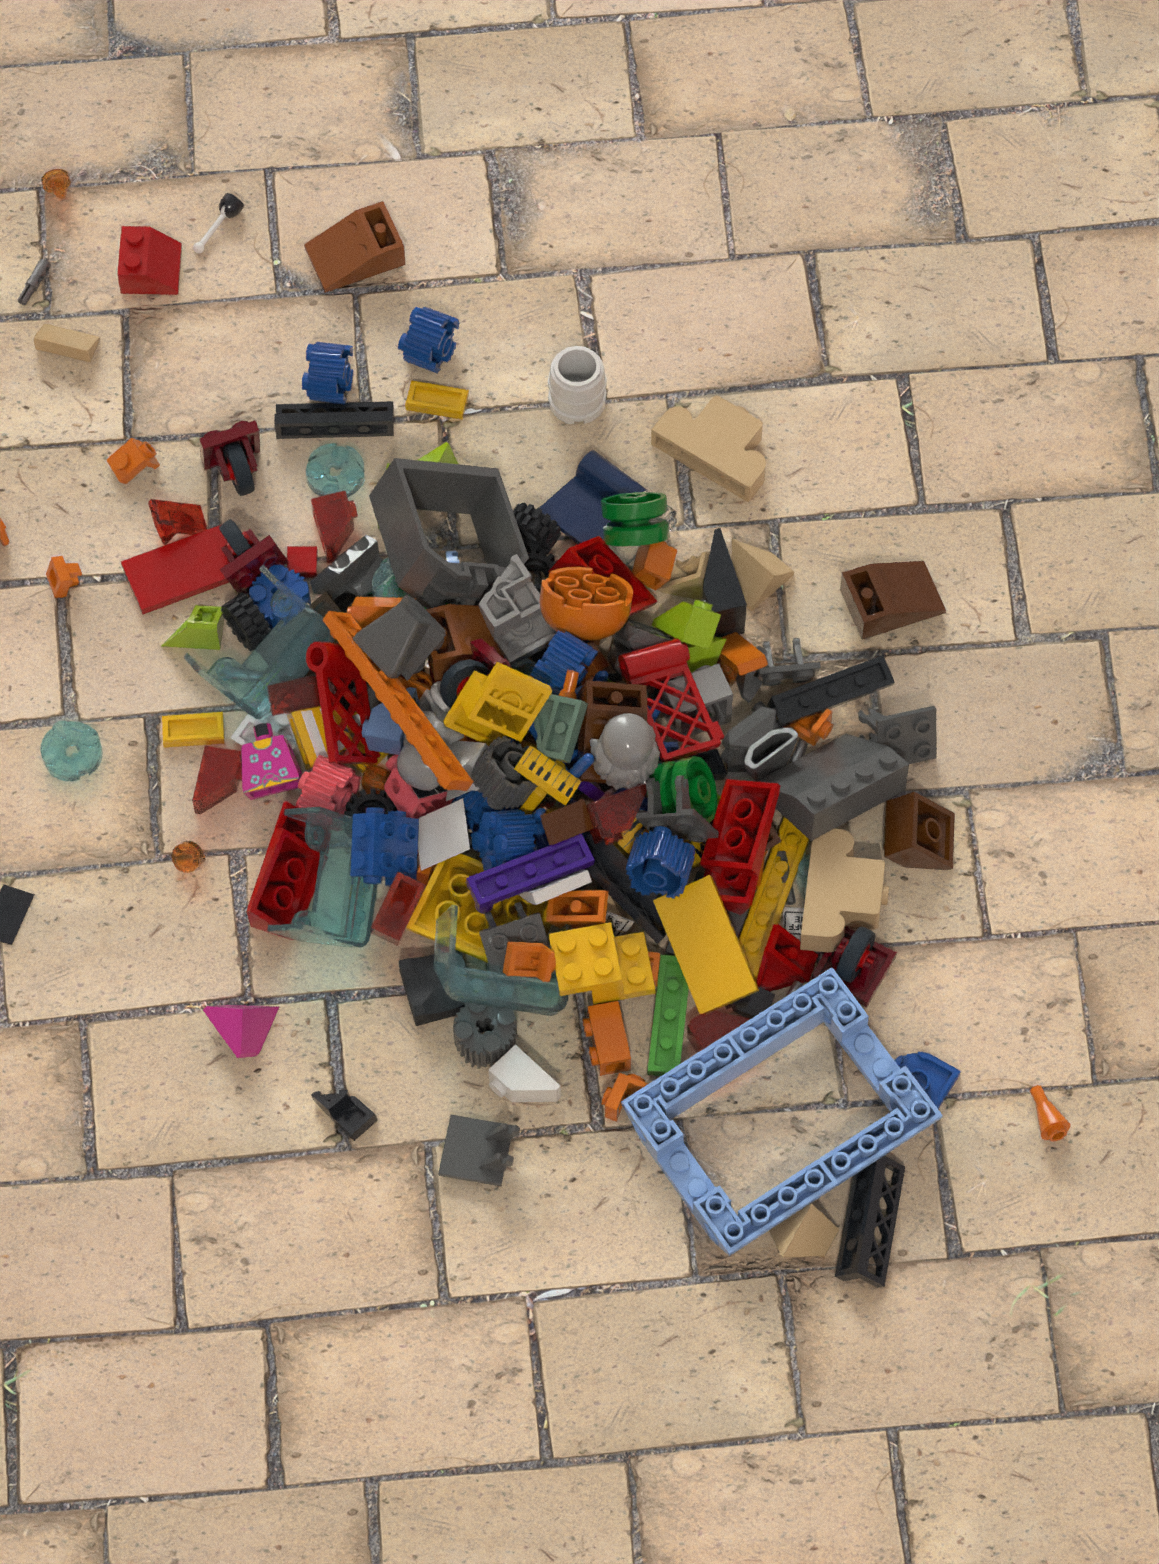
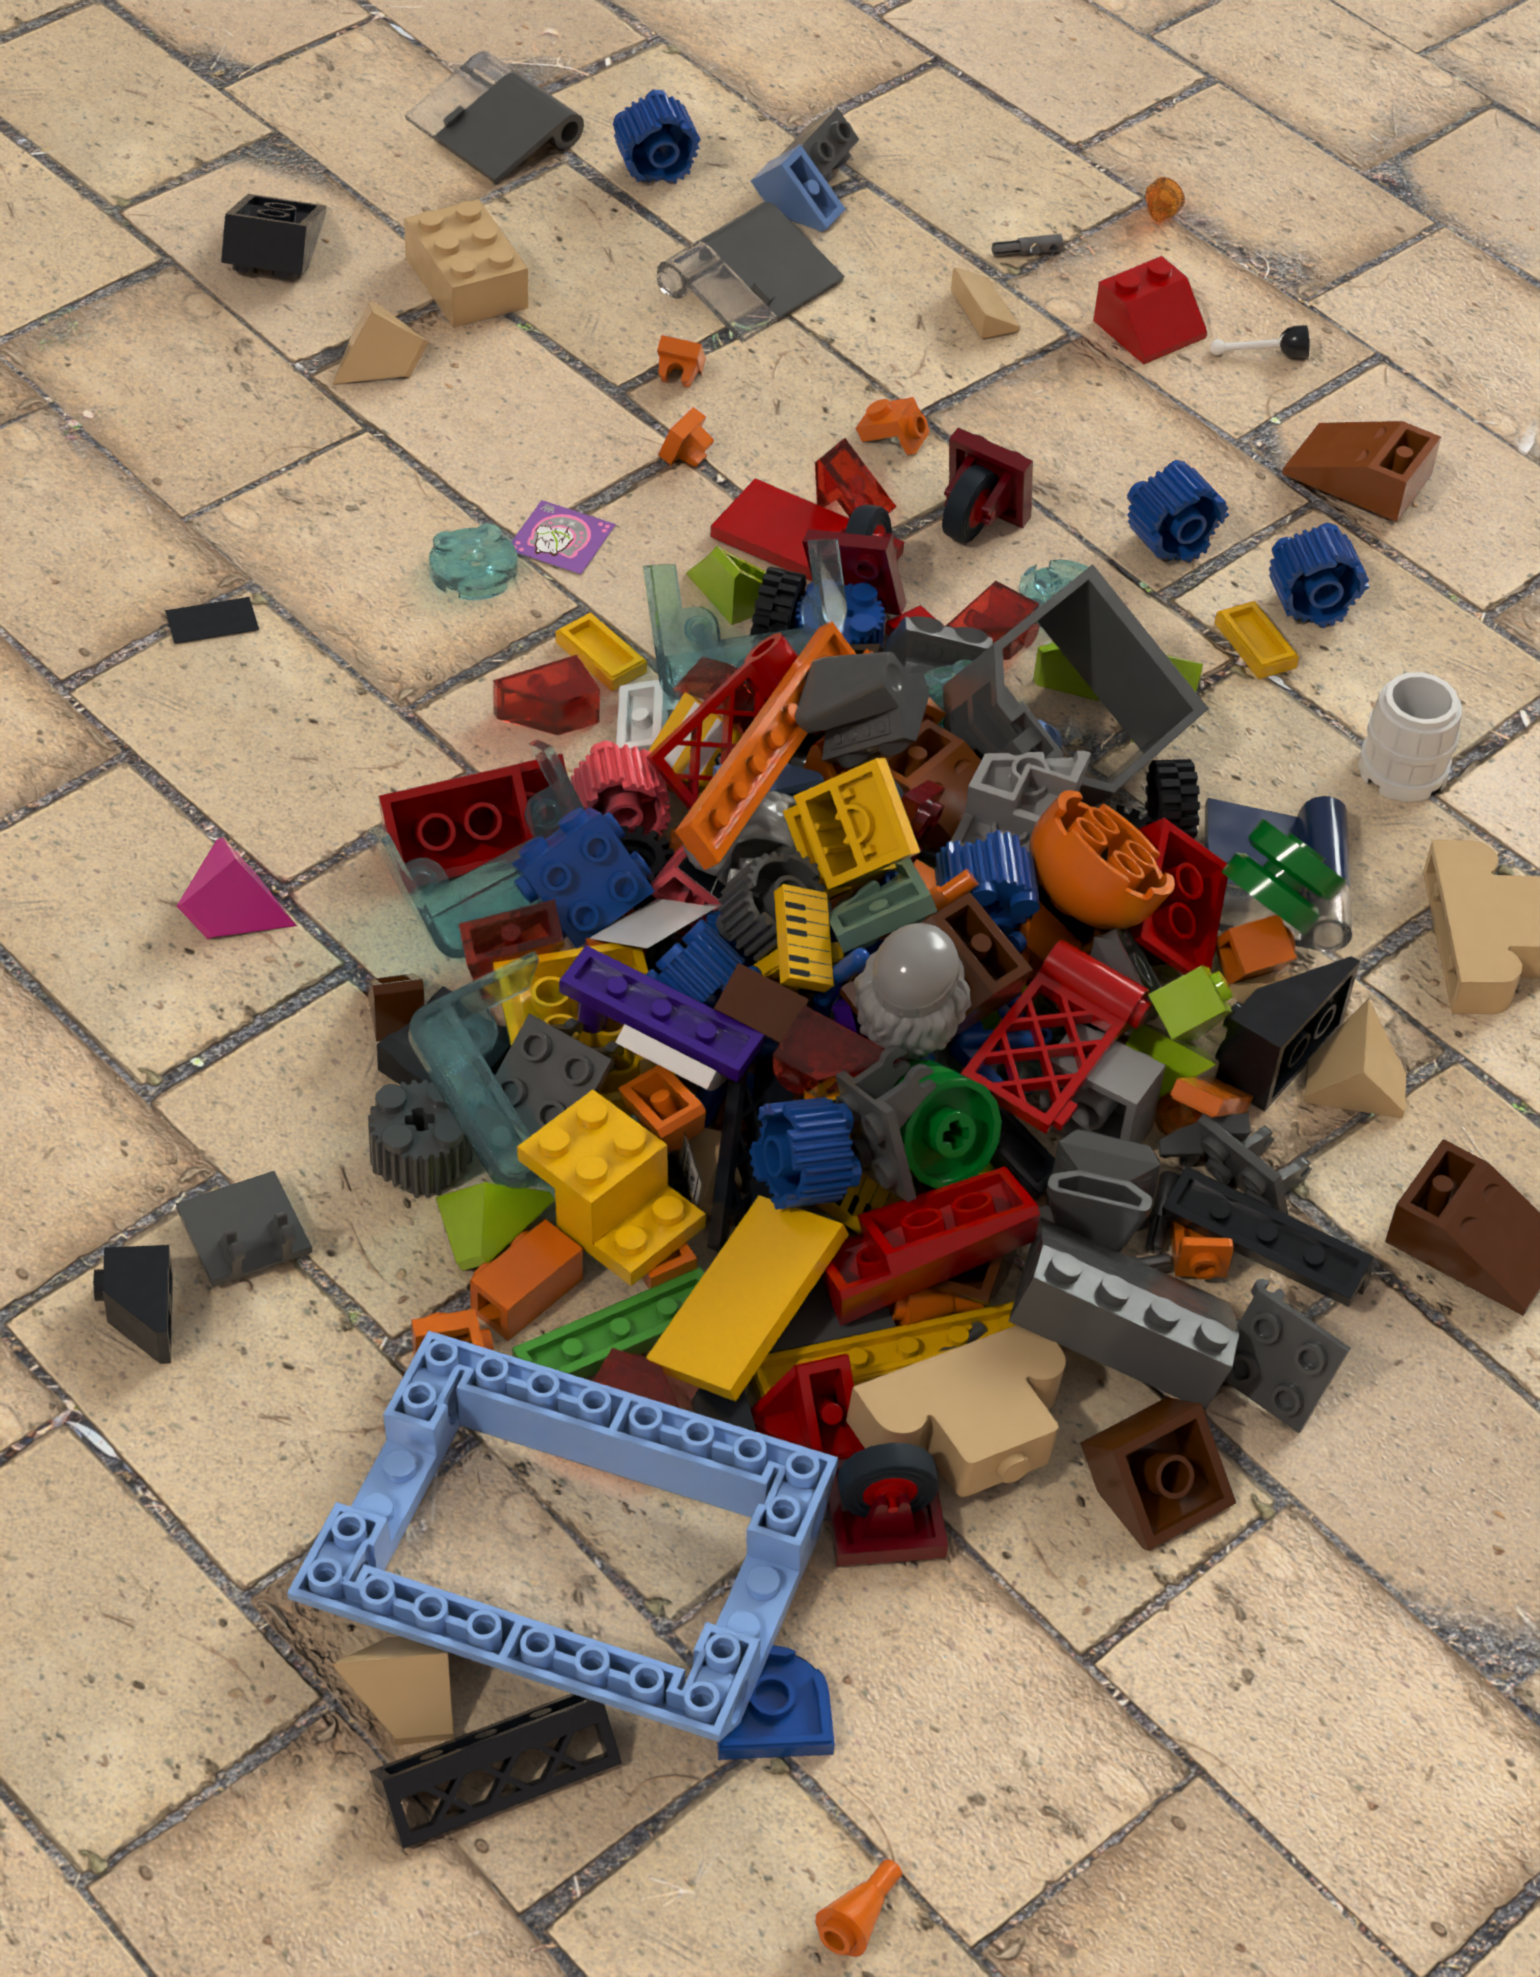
camera: 50 degrees right, 15 degrees down
clear orange tile [171,841,206,873] -> none
dark pink torso [241,723,302,800] -> none
black fence [274,401,394,439] -> none
black slope [311,1090,378,1141] -> none
white slope [488,1044,561,1102] -> none
orange bracket [503,942,556,982] -> none
none -> black slope [93,1245,173,1364]
none -> reddish brown slope [365,973,425,1041]
none -> lime slope [435,1182,555,1271]
none -> sticker [506,500,616,574]

